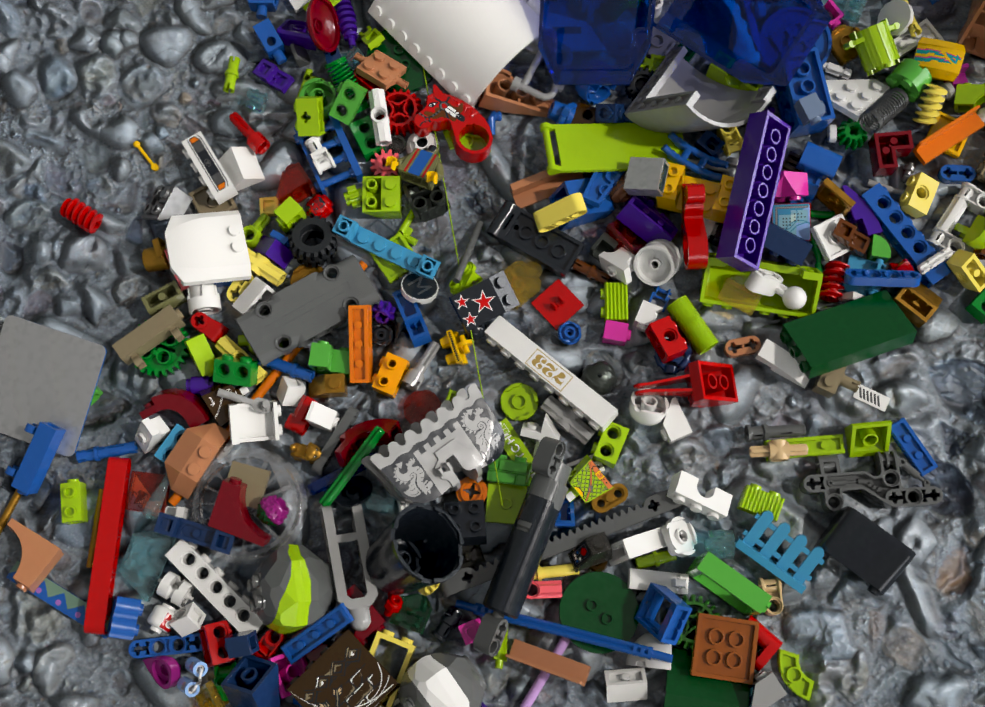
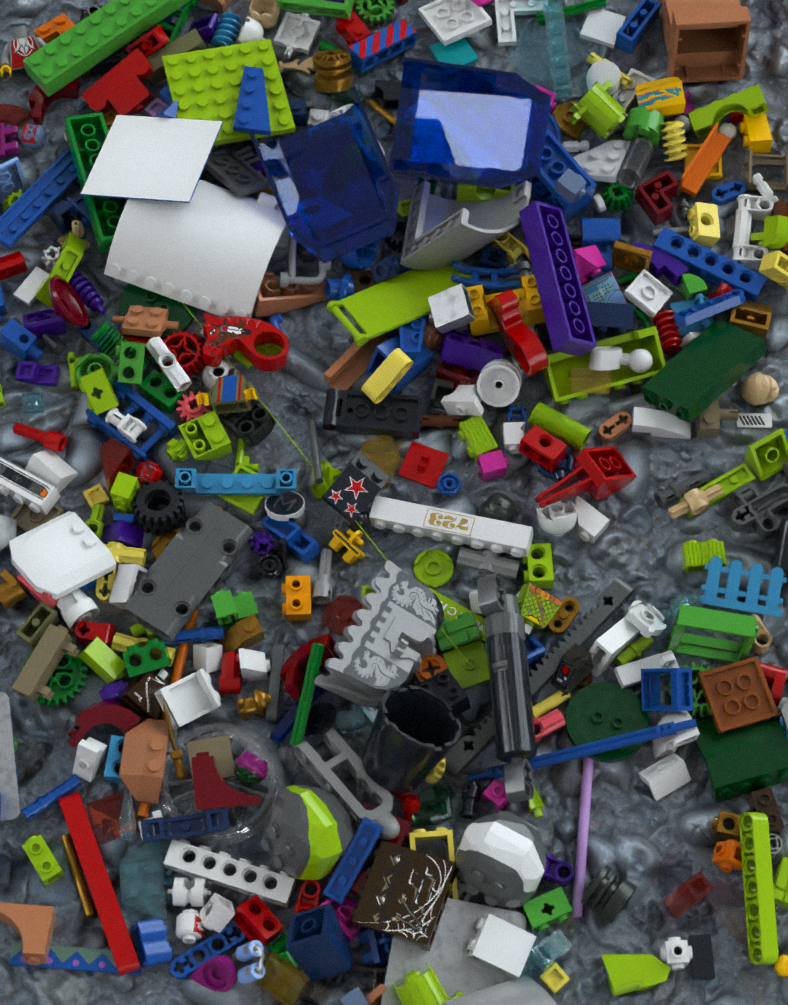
camera: 30 degrees left, 10 degrees down
light grey piece [217,388,272,413] -> none
dark blue brick [225,630,260,658] -> none
orange panel [348,305,373,383] -> none
lime plate [359,26,385,50] -> none
nougat panel [505,639,591,687] -> none
white slope [520,413,560,441] -> none
white arch [666,470,733,521] -> none
reddish brown slope [832,218,872,257] -> none
white axle [917,247,953,274] -> none
none -> pearl gold sword [162,699,187,780]
none -> tan hair [741,372,779,405]

